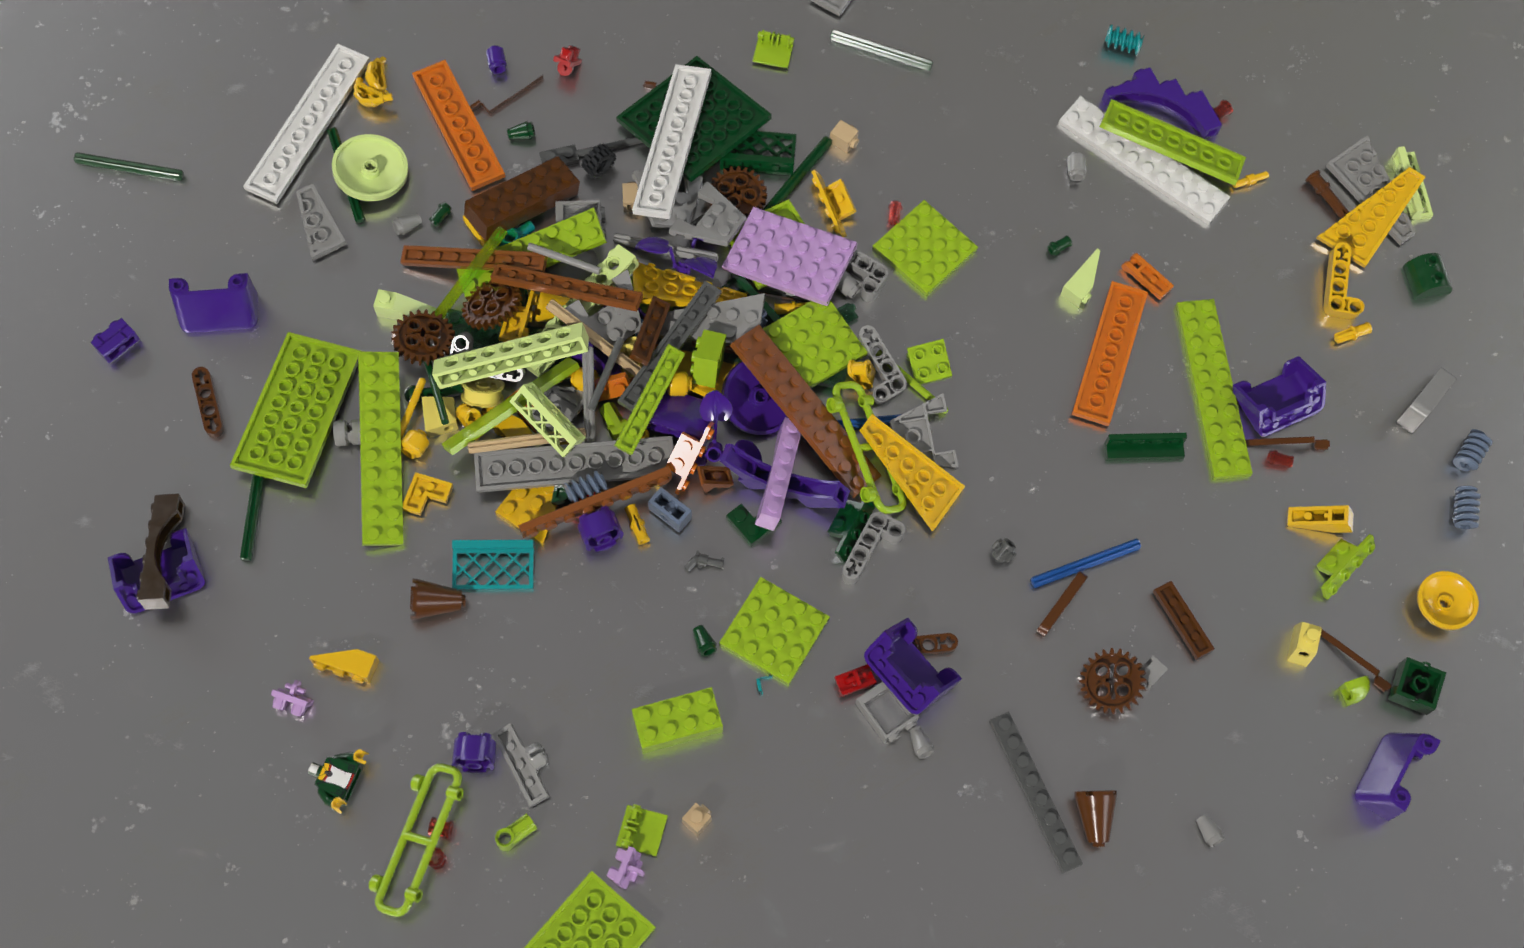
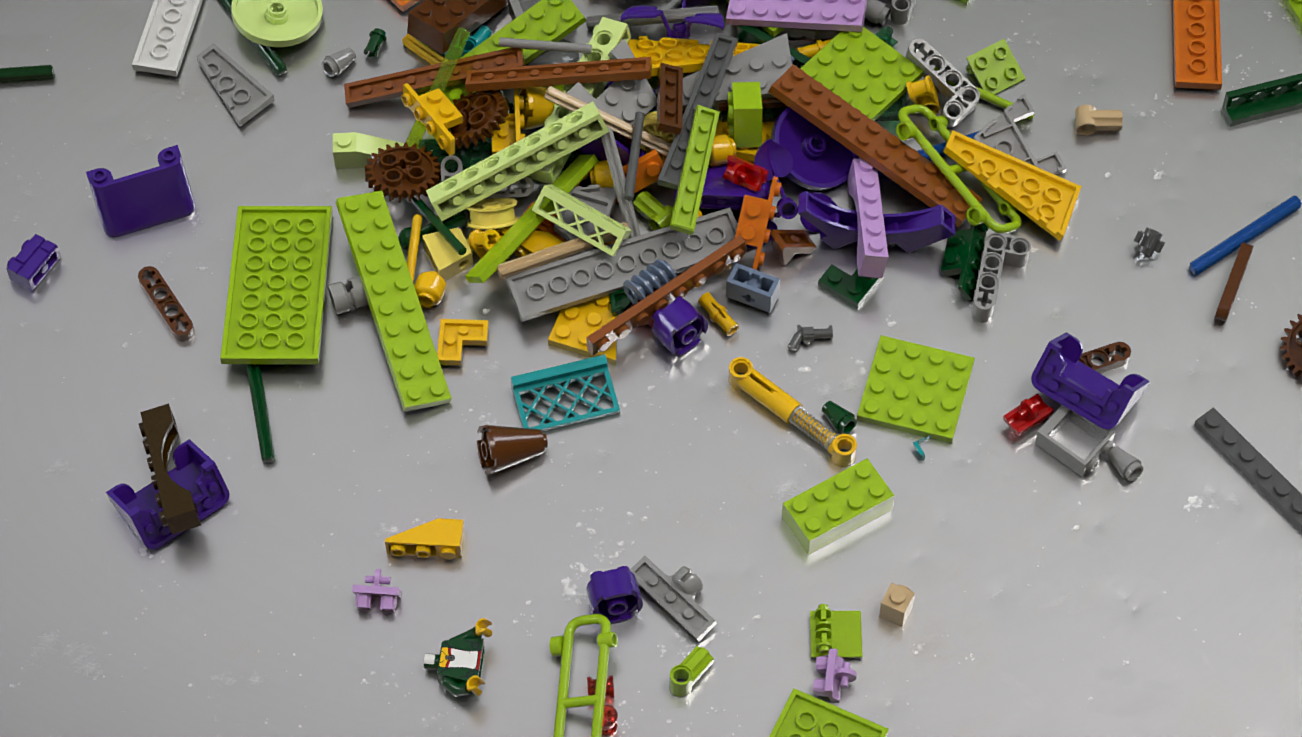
camera: 10 degrees left, 10 degrees down
none -> yellow bracket [401,83,463,156]
none -> red hips [723,155,768,192]
none -> yellow piece [728,357,857,467]
none -> tan piece [1075,105,1123,136]

